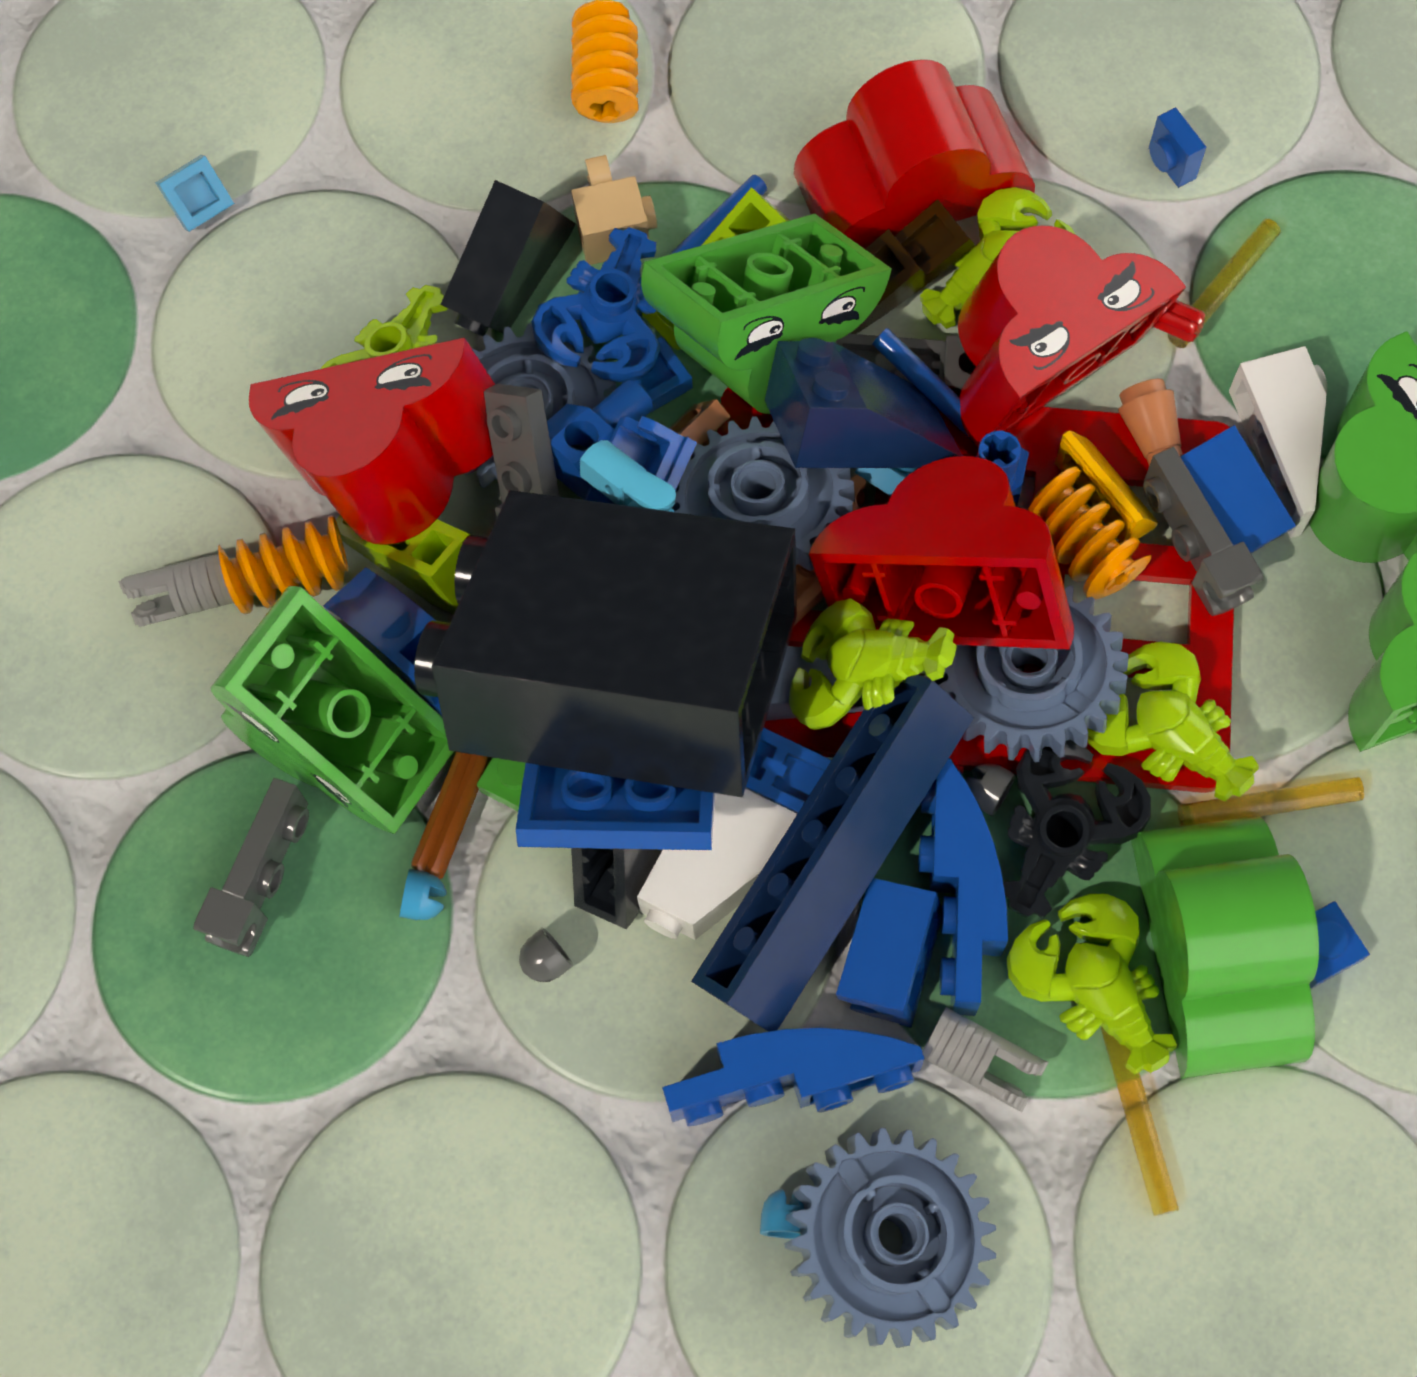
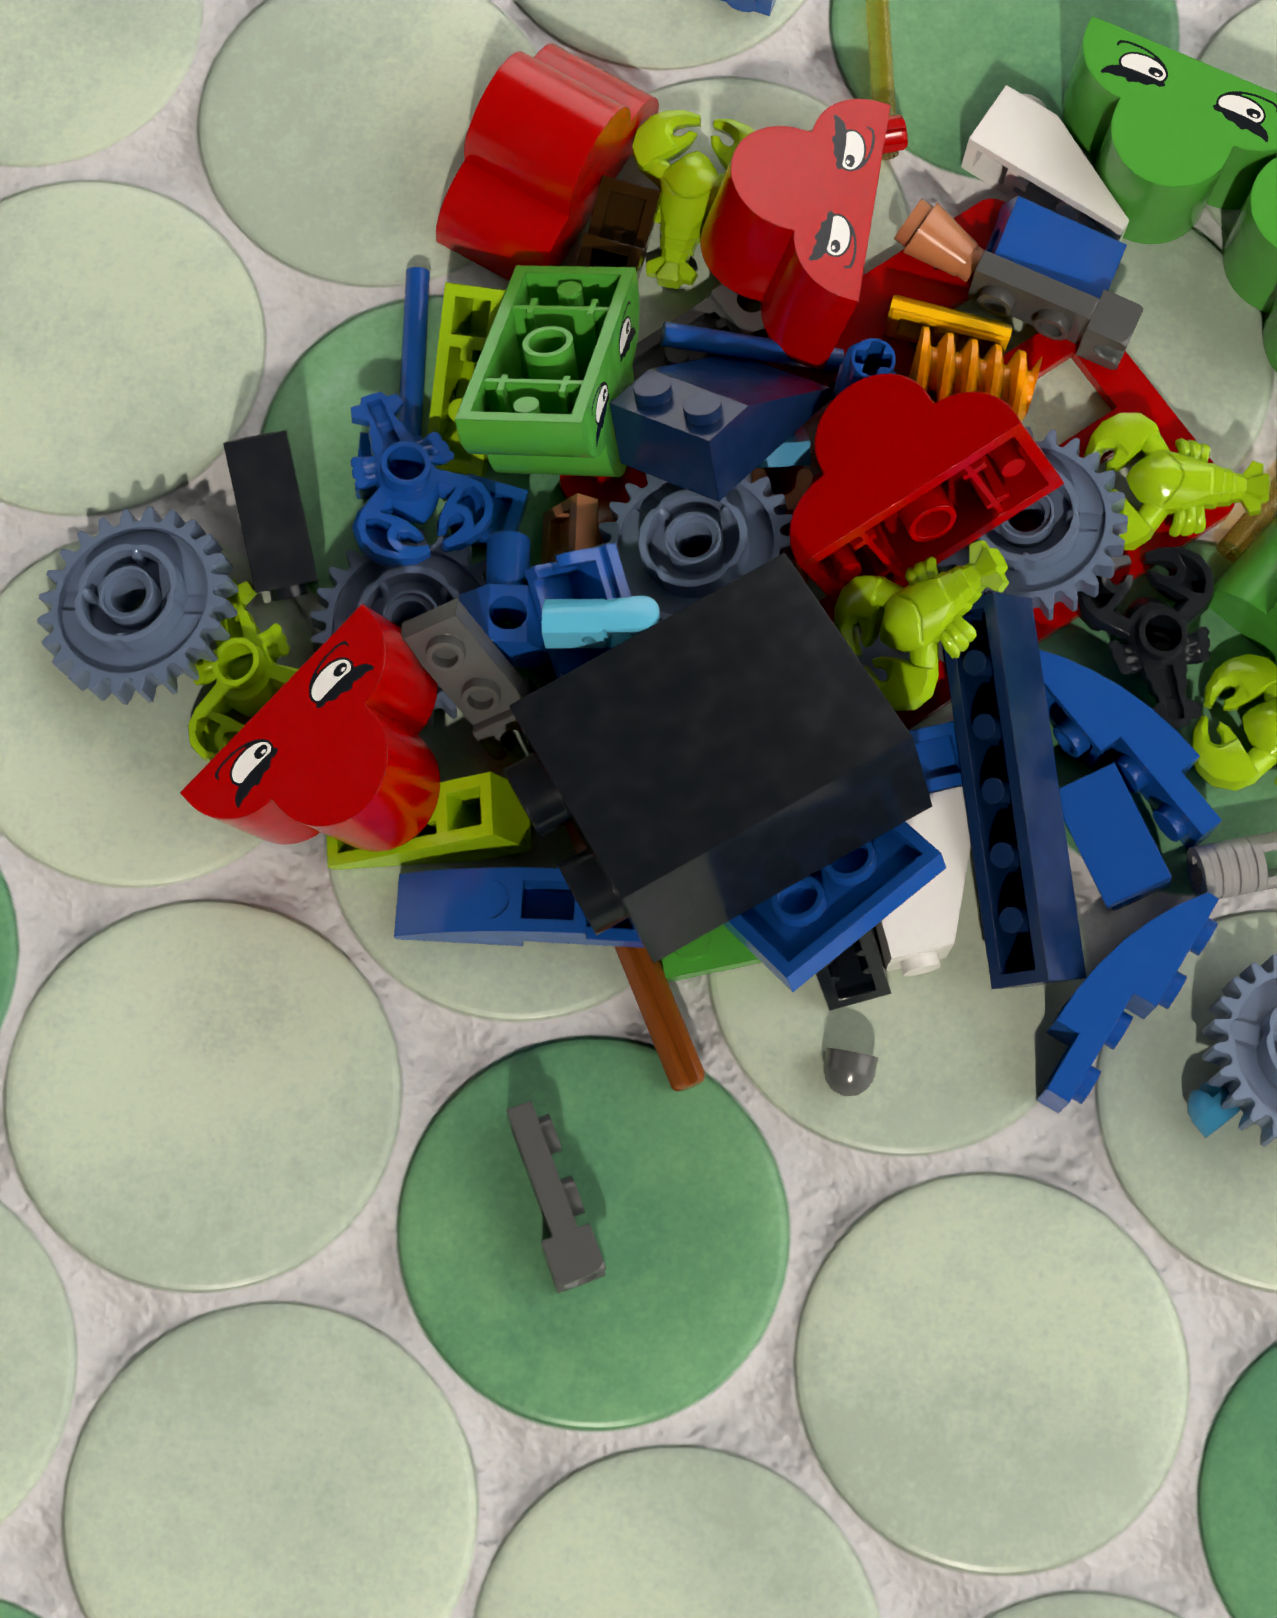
camera: 50 degrees left, 5 degrees up
light grey hinge [118,553,234,627] -> none
bright green brick [211,586,454,834] -> none
light orange piece [218,515,349,614] -> none
dark azure hinge [399,869,447,920] -> none
light orange piece [571,0,639,123] -> none
tan brick [571,155,657,265] -> none
dark grey hinge [965,762,1016,817] -> none
none -> sand blue gear [37,507,239,705]

